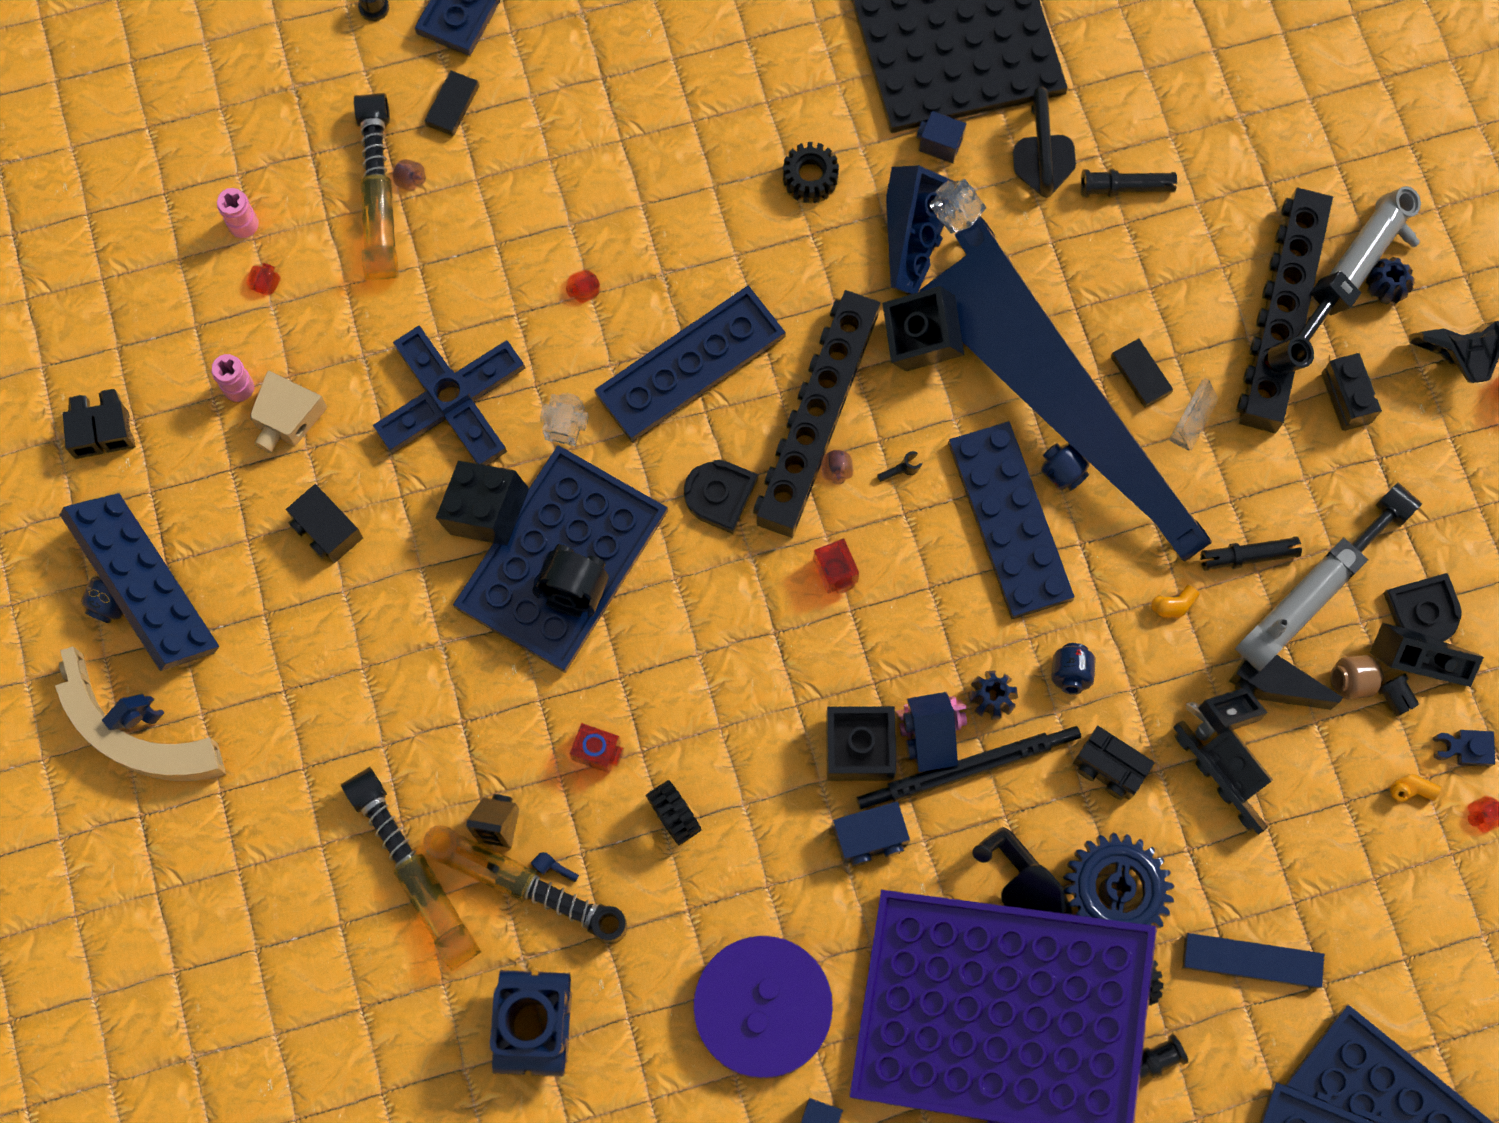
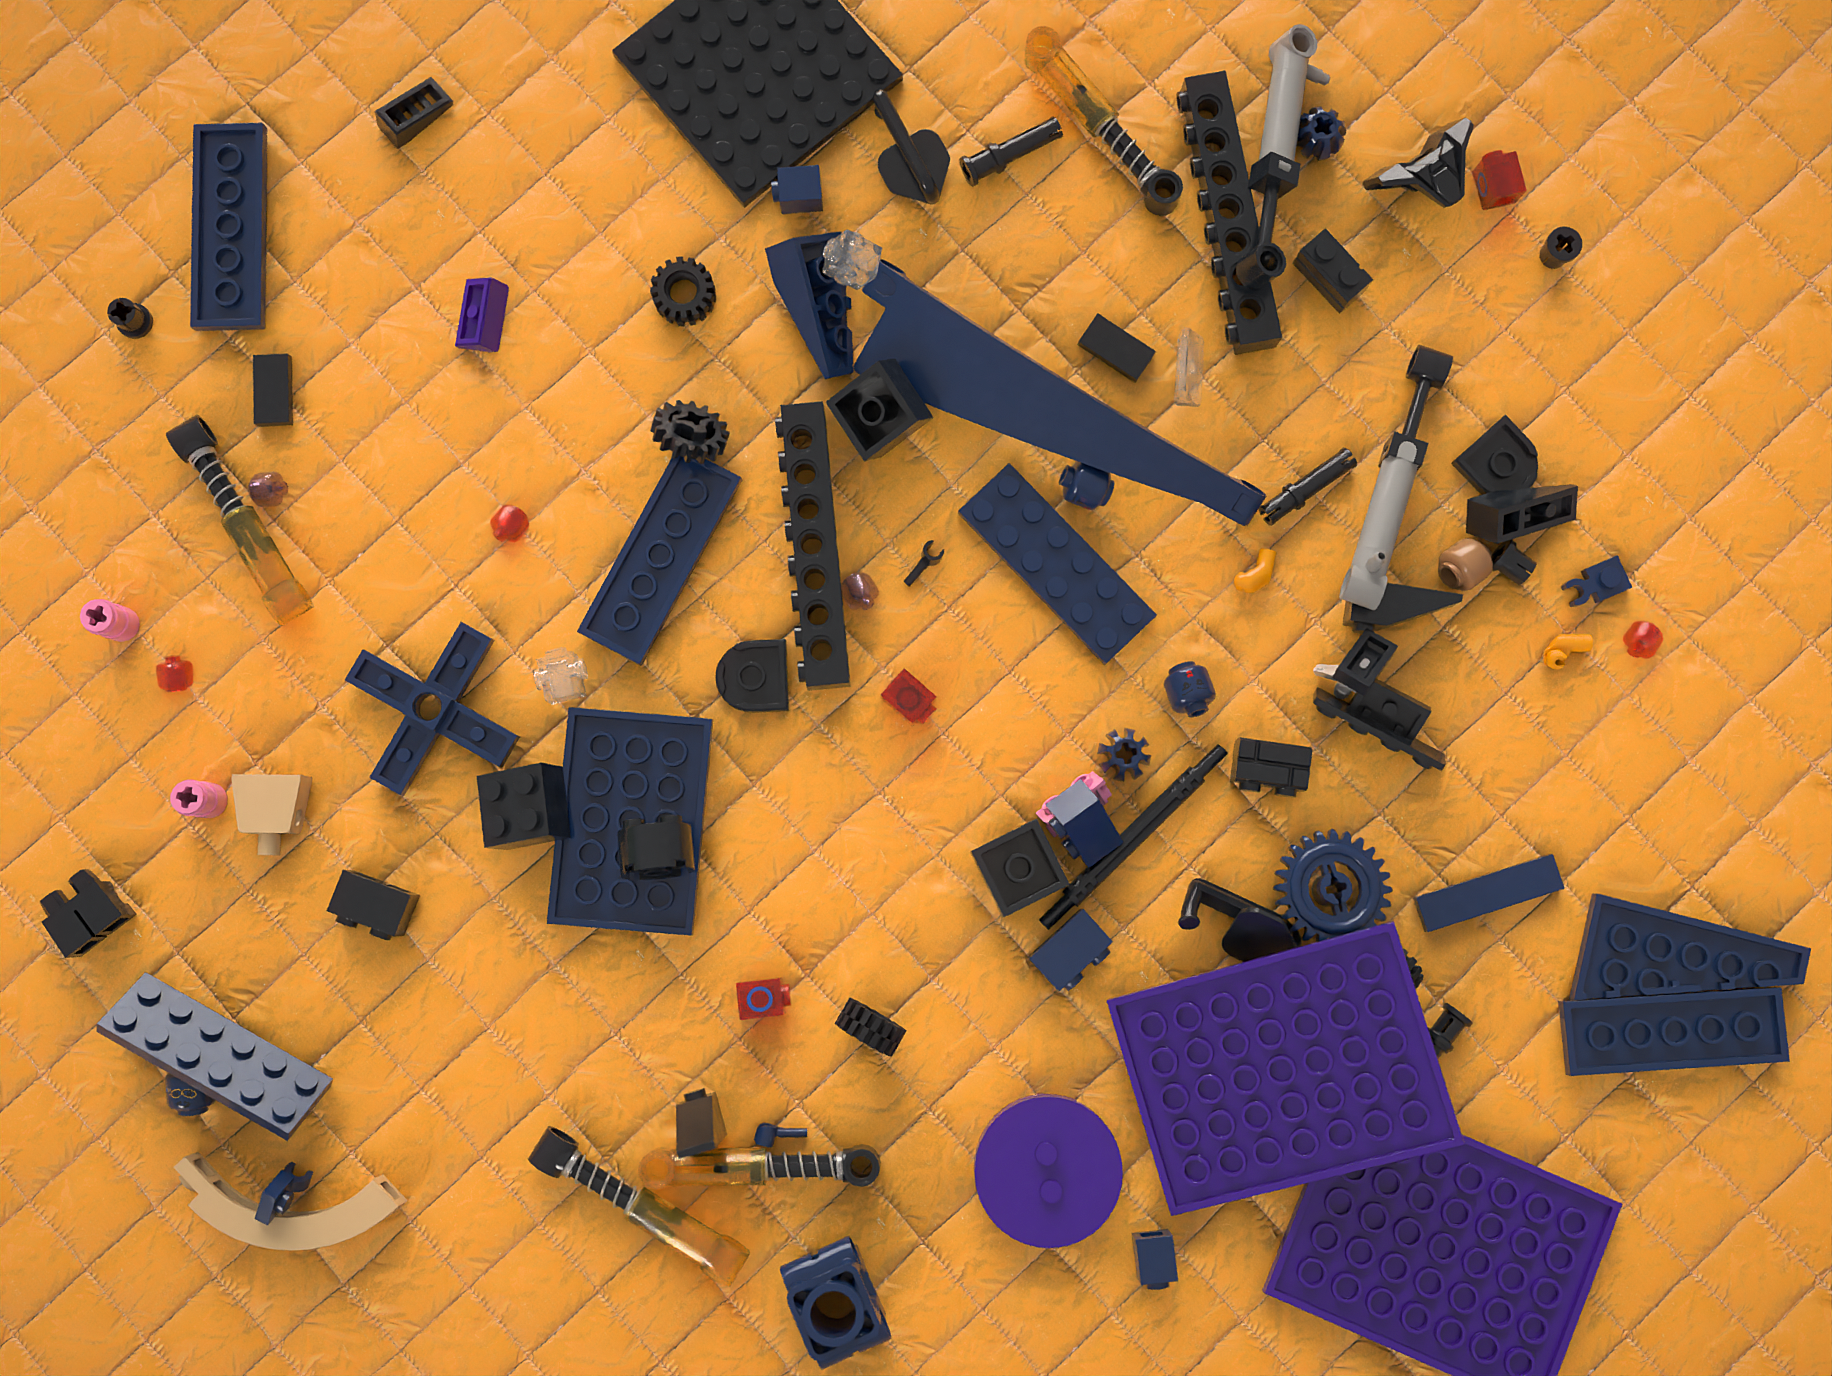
camera: 25 degrees left, 10 degrees up
none -> dark purple slope [455,277,509,352]
none -> black gear [650,400,730,464]
none -> piece [1024,26,1183,216]

